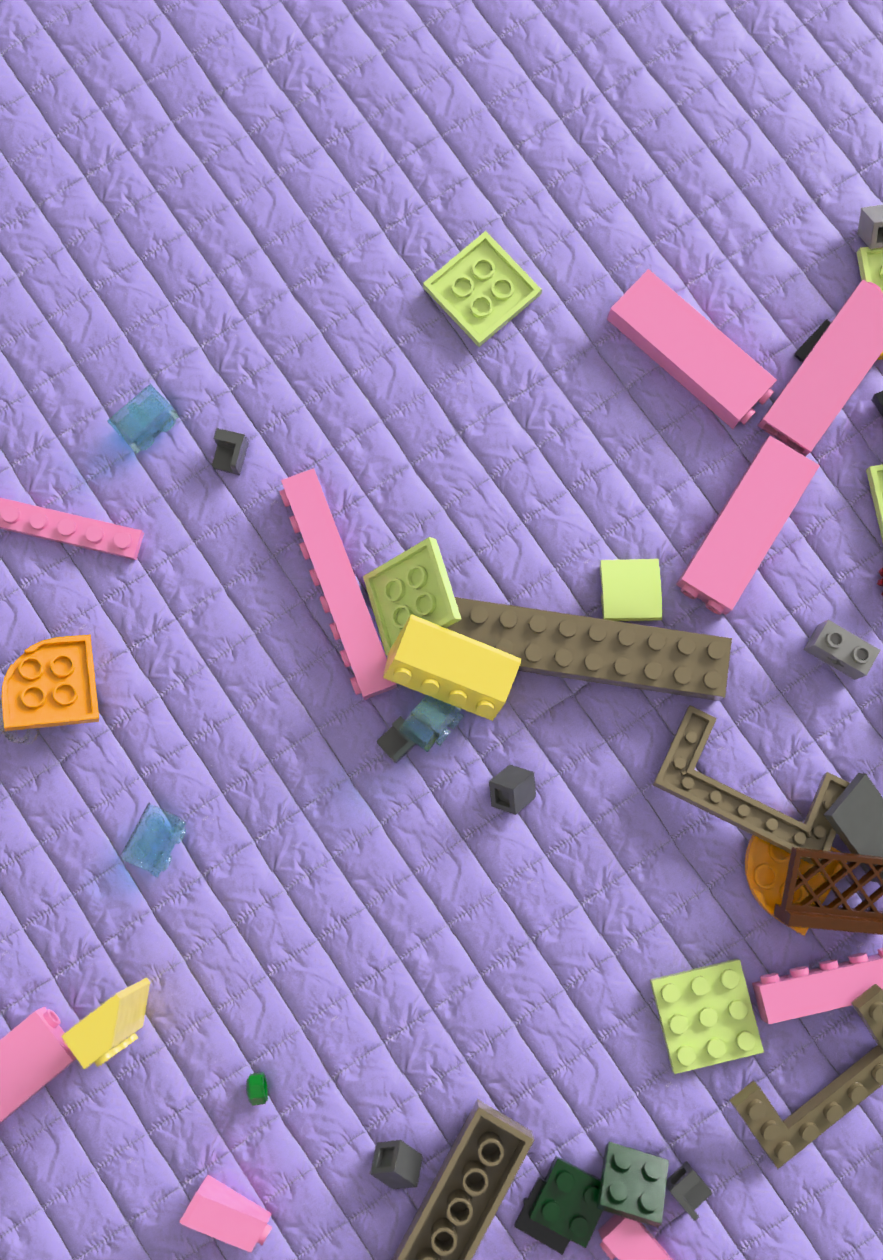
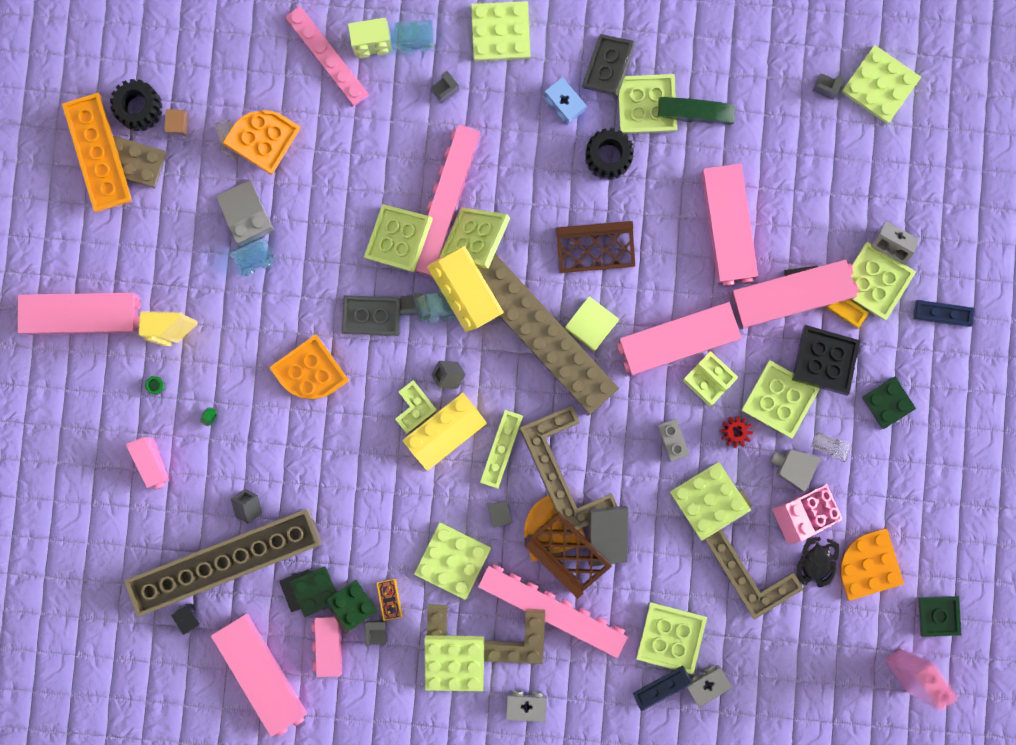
camera: 45 degrees right, 5 degrees up
none -> green tile [145,376,165,395]
none -> light grey slope [216,180,275,247]
none -> light orange plate [269,334,350,399]
none -> dark grey tile [342,295,401,336]
none -> yellowish green brick [348,18,393,58]
none -> yellowish green plate [364,204,433,273]
none -> tile [376,579,403,621]
none -> yellowish green plate [395,380,437,434]
none -> light yellow slope [402,393,487,471]
none -> yellowish green plate [425,635,484,691]
none -> yellowish green plate [471,1,530,61]
none -> yellowish green plate [480,410,523,489]
none -> dark grey panel [488,500,512,528]
none -> light blue brick [544,77,587,125]
none -> reddish brown fence [556,221,636,273]
none -> dark grey tile [582,34,636,96]
none -> black tyre [585,128,634,180]
none -> dark green slope [658,97,735,125]
none -> yellowish green slope [682,351,738,407]
none -> dark grey panel [812,73,845,100]
none -> yellowish green plate [841,45,921,124]

